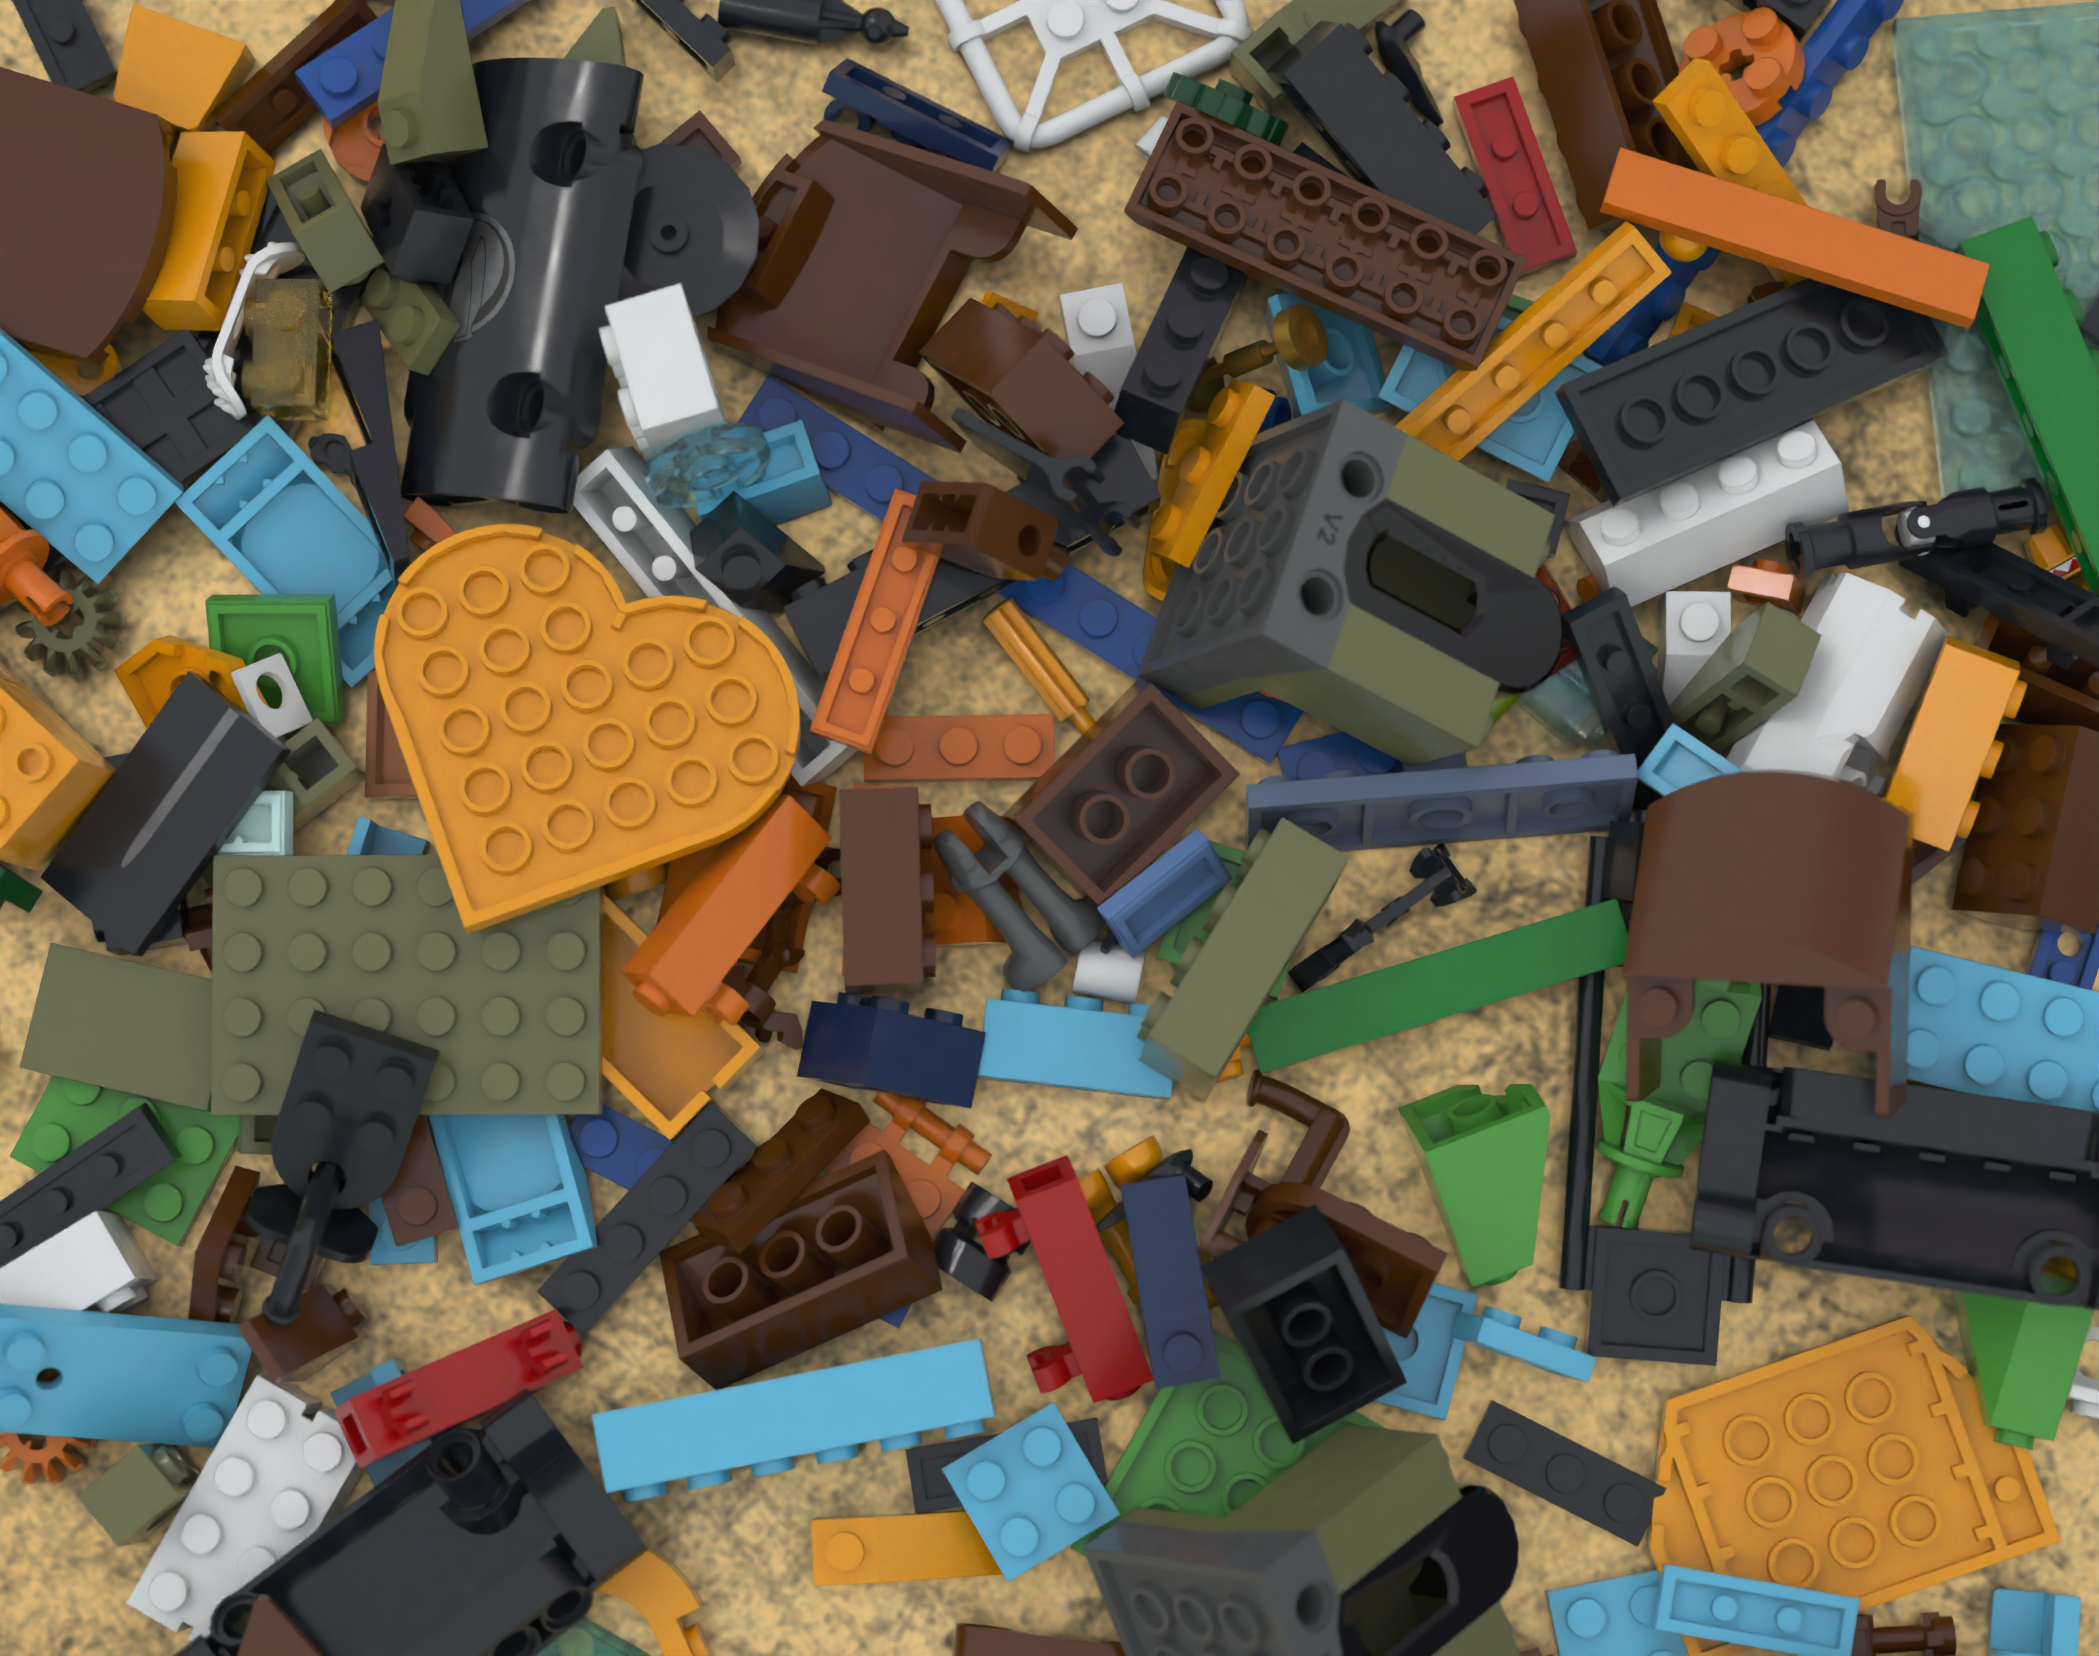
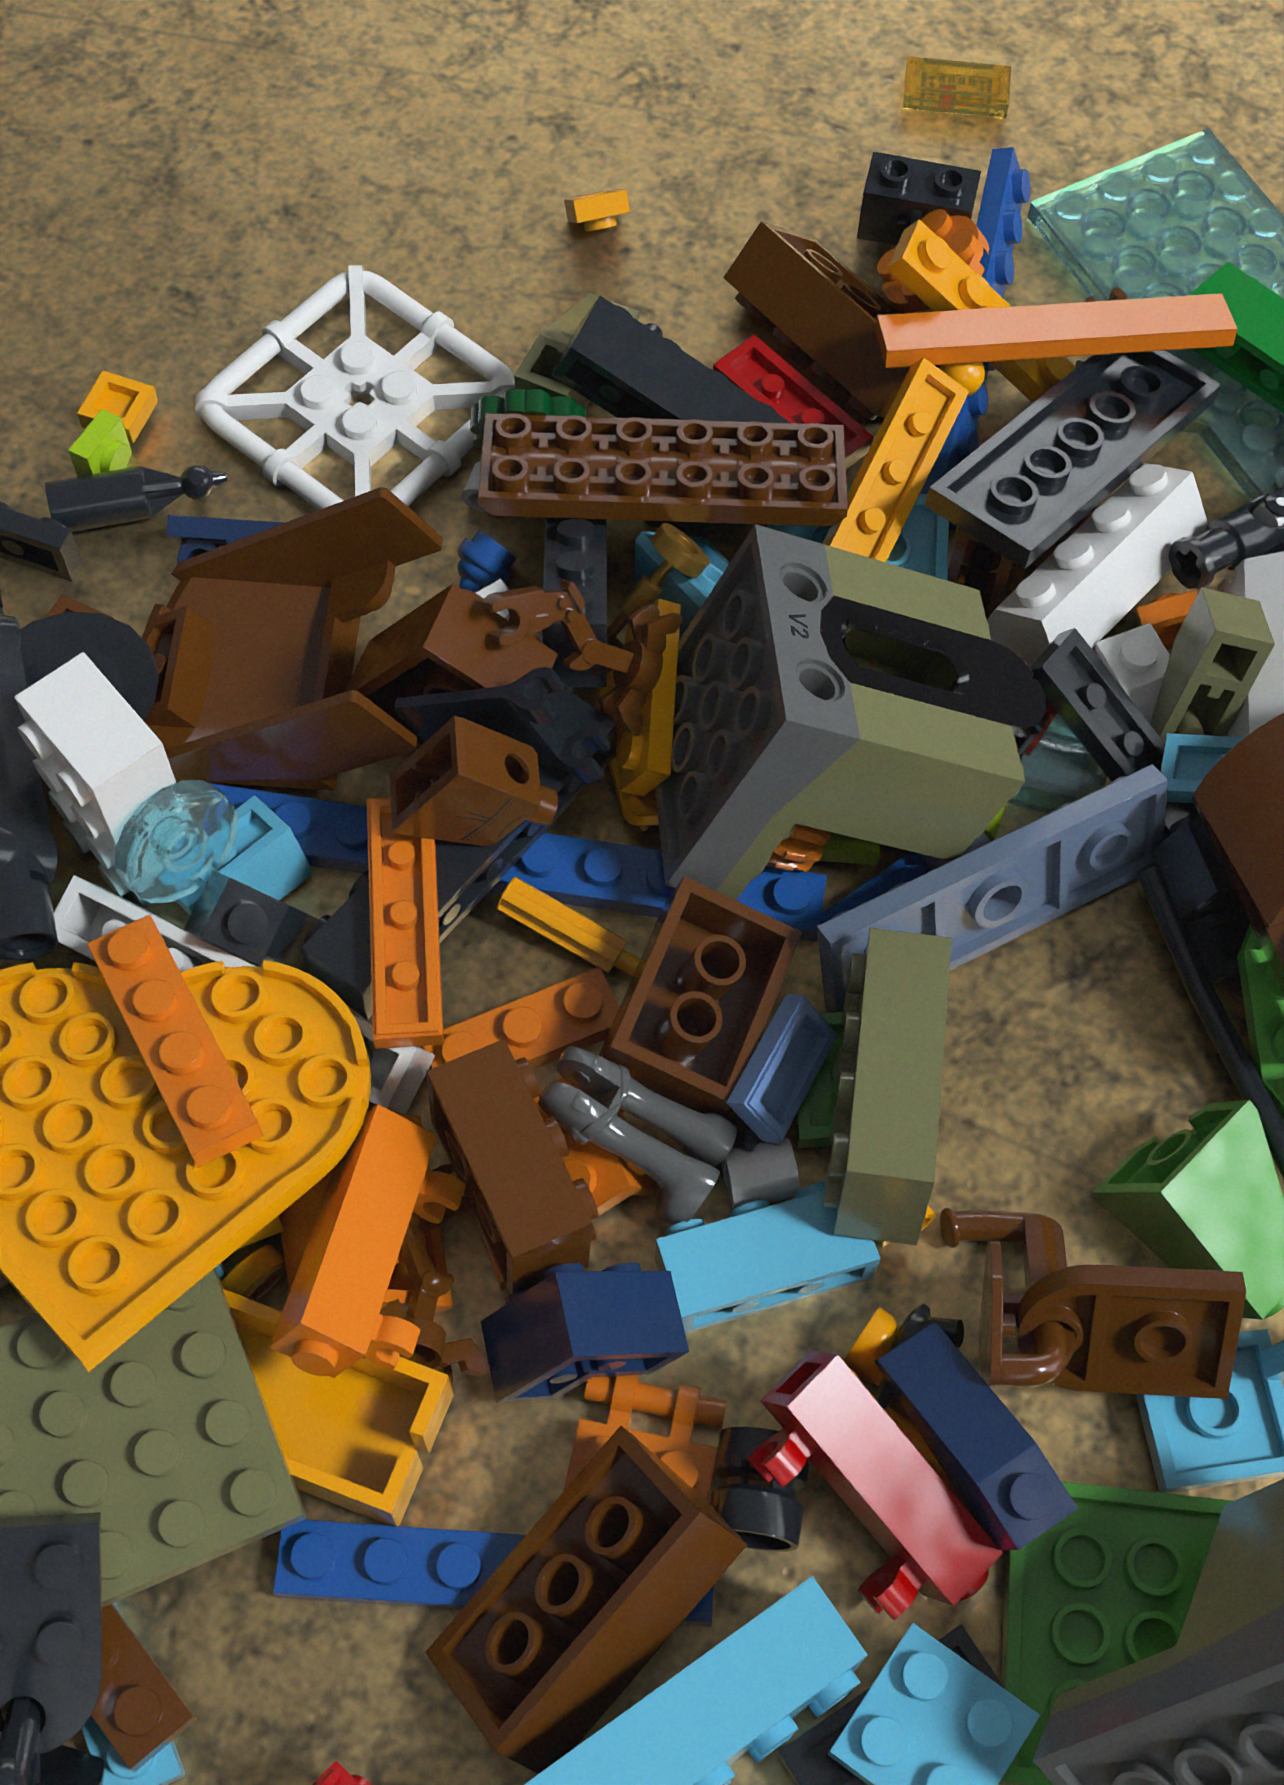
camera: 30 degrees left, 20 degrees down
medium azure slope [428,1115,598,1285] -> none
black plate [537,1100,760,1335] -> none
reddish brown plate [690,1088,870,1254] -> none
black brick [1199,1204,1408,1445] -> none
green slope [1248,899,1629,1073] -> none
black piece [1287,843,1477,993] -> none
none -> orange plate [87,914,264,1168]
none -> blue plate [457,530,517,592]
none -> reddish brown piece [481,579,683,736]

